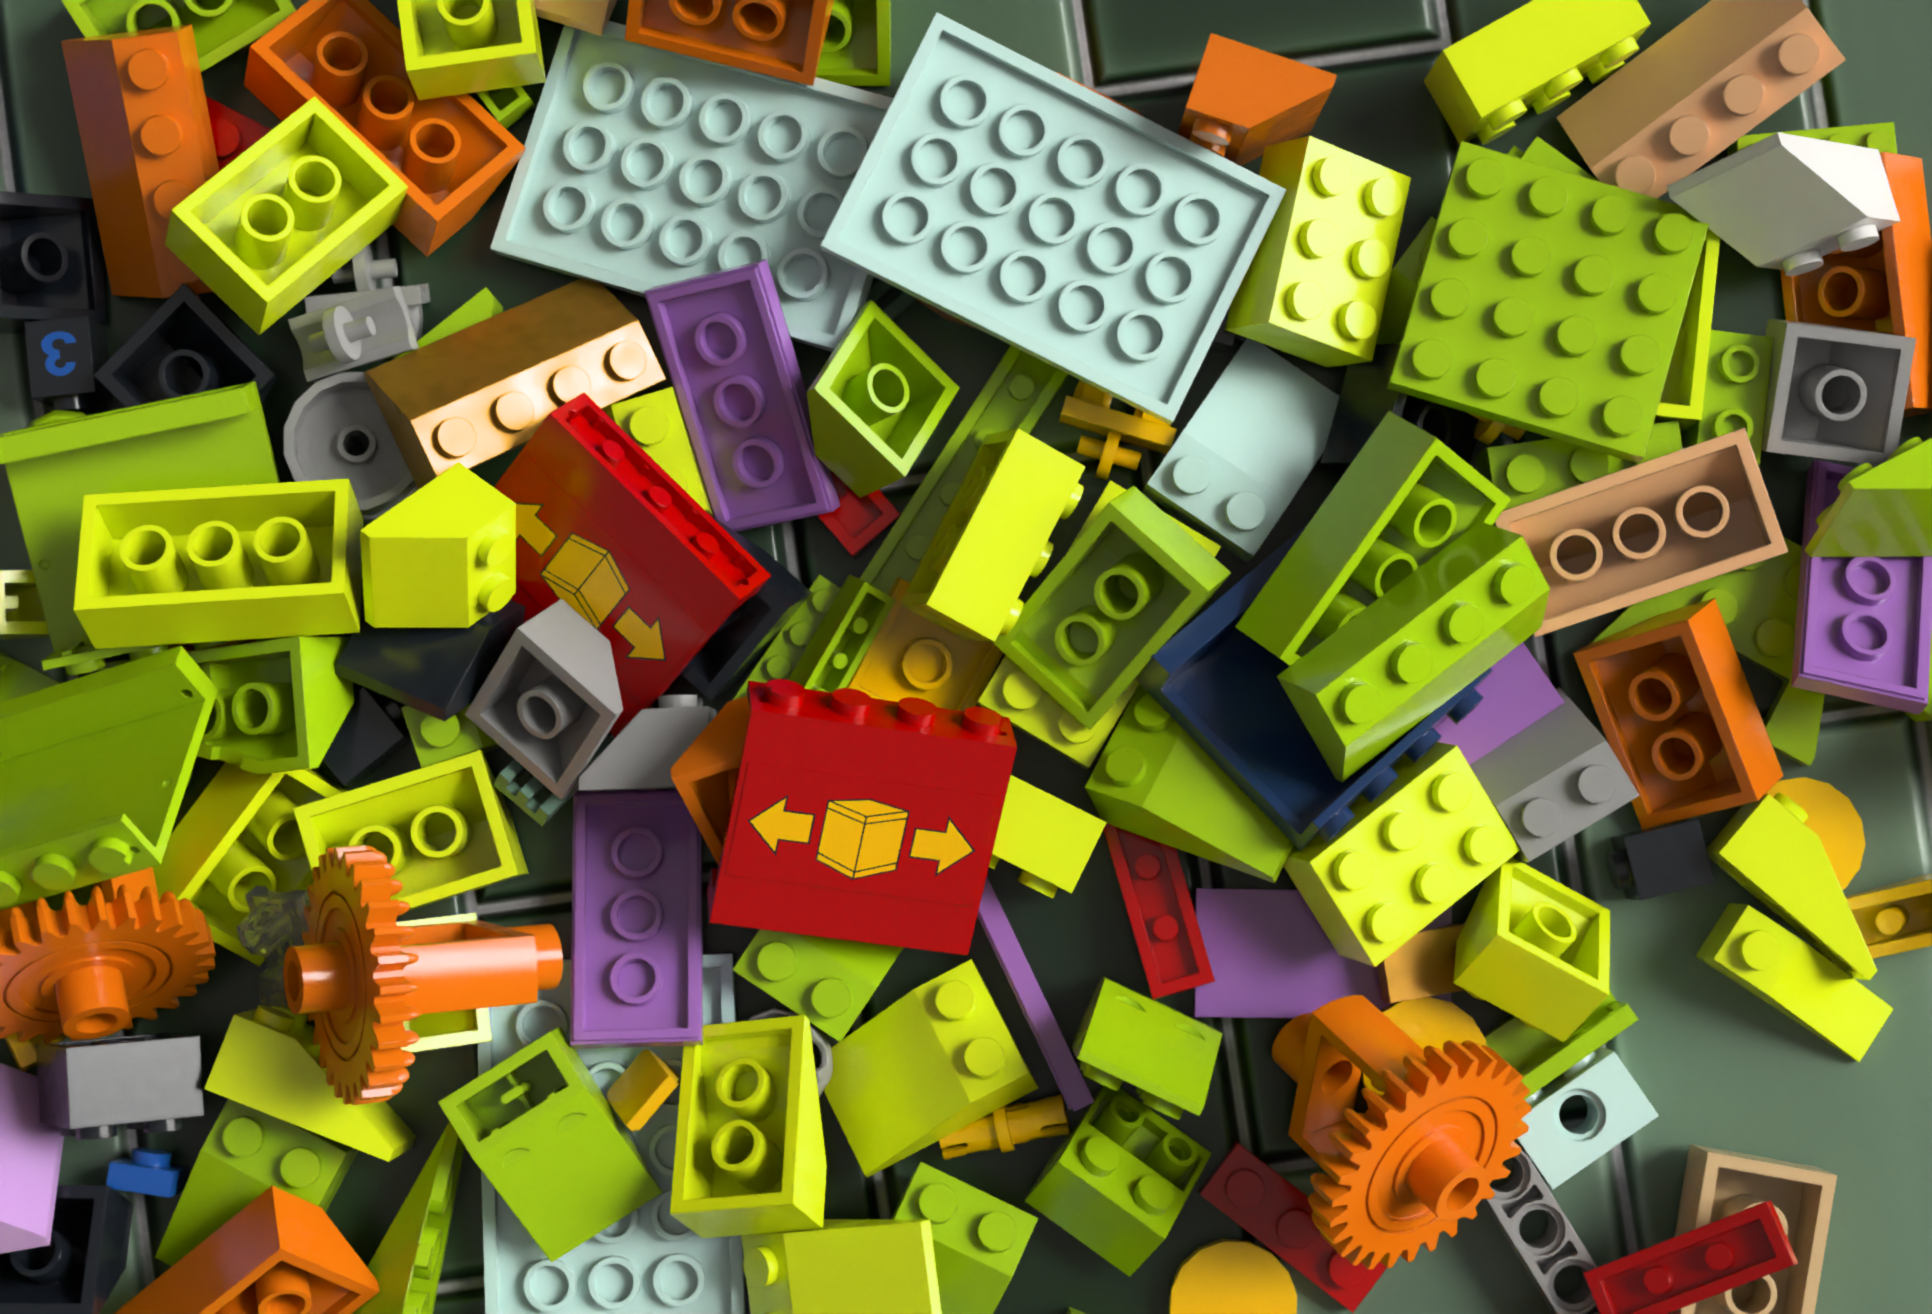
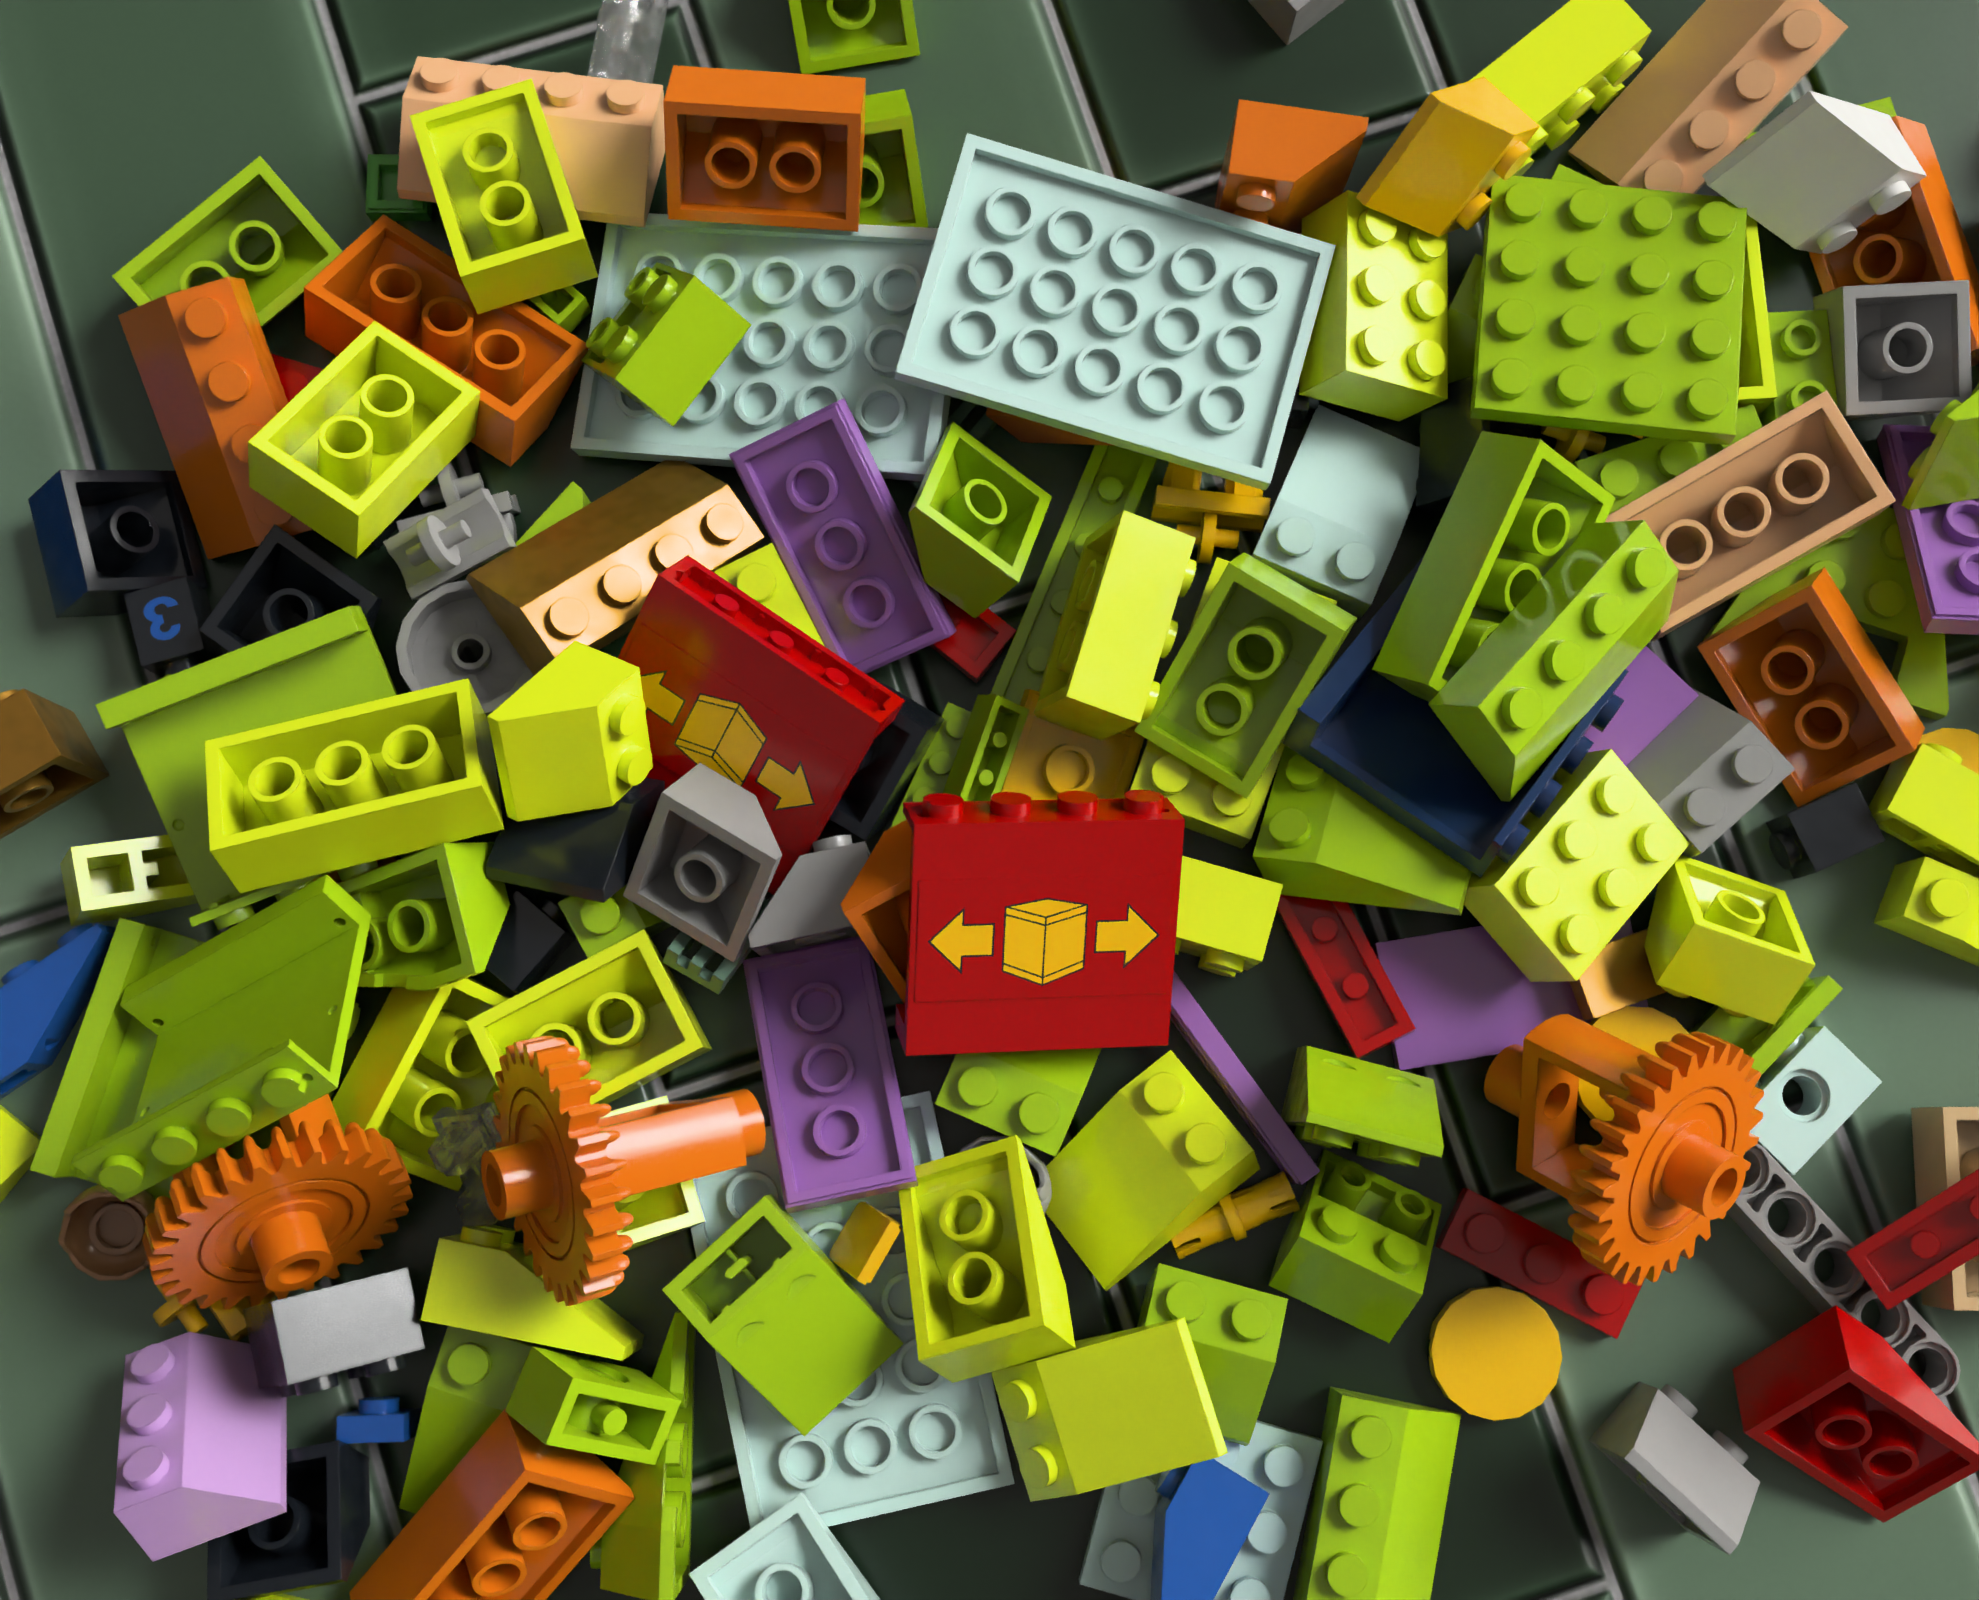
camera: 10 degrees left, 5 degrees down
none -> lime brick [505,1346,681,1465]
none -> lime slope [581,262,751,426]
none -> yellow slope [1356,76,1540,237]

